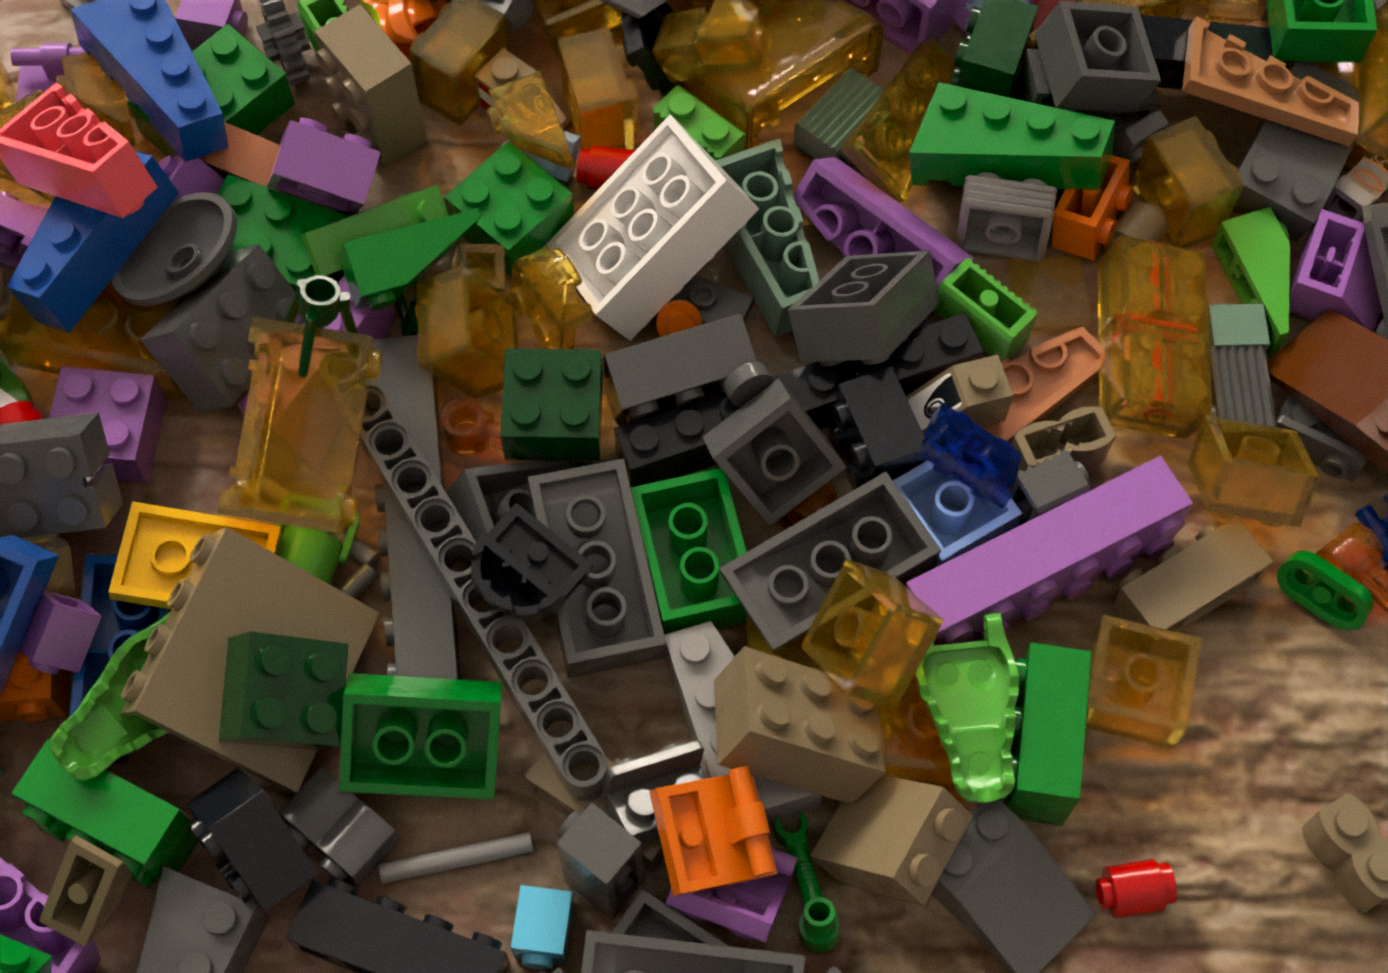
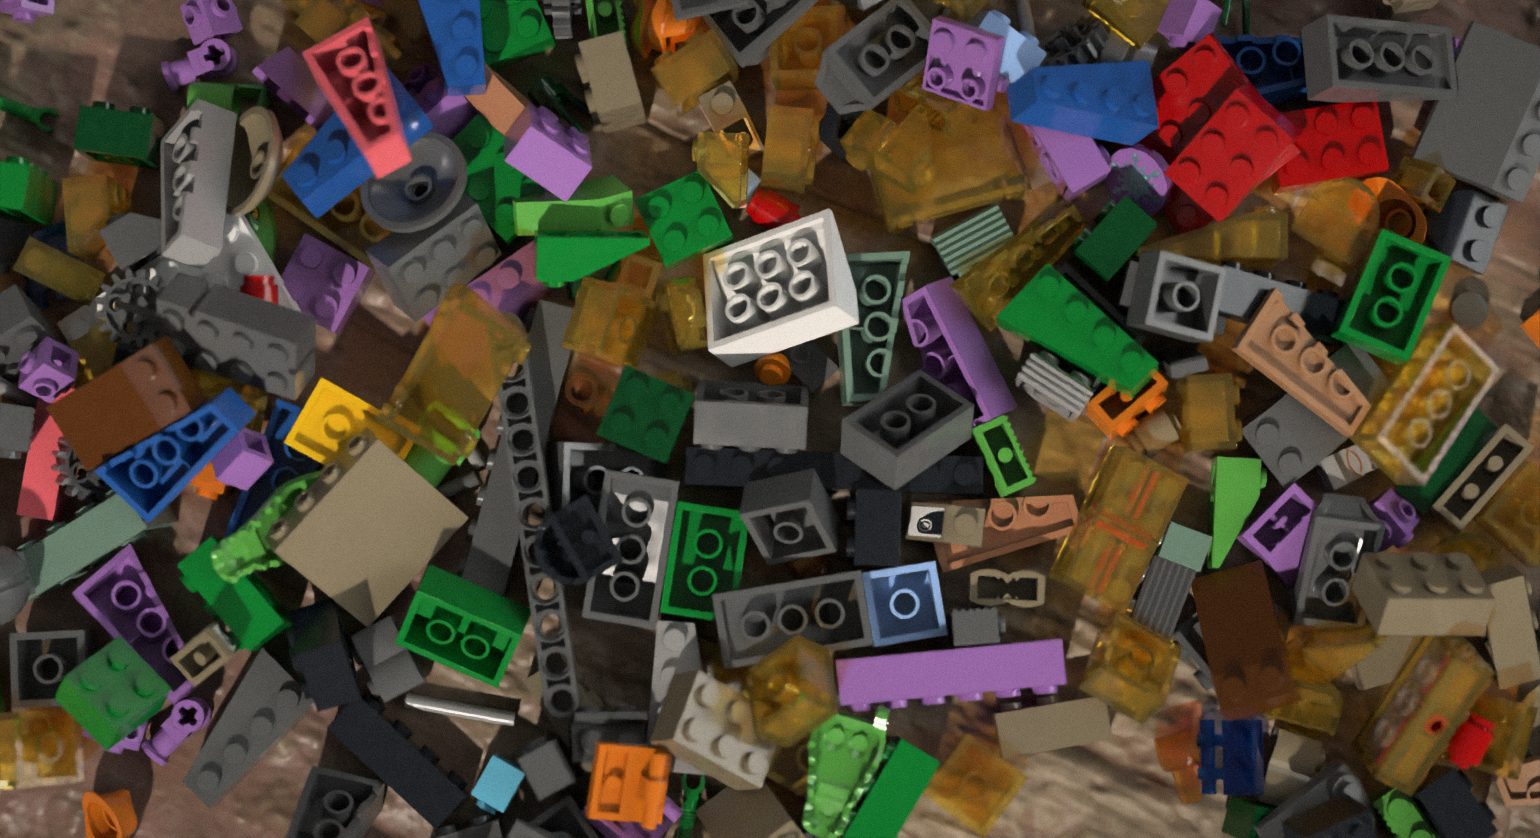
camera: 25 degrees right, 20 degrees up
dark green brick [218,631,349,750] -> none
dark green plant [282,275,364,378] -> none
bright green brick [653,85,746,161] -> none
dark grey tile [723,362,774,407] -> none
clear blue plate [919,402,1022,509] -> none
green plate [1277,551,1374,631] -> none

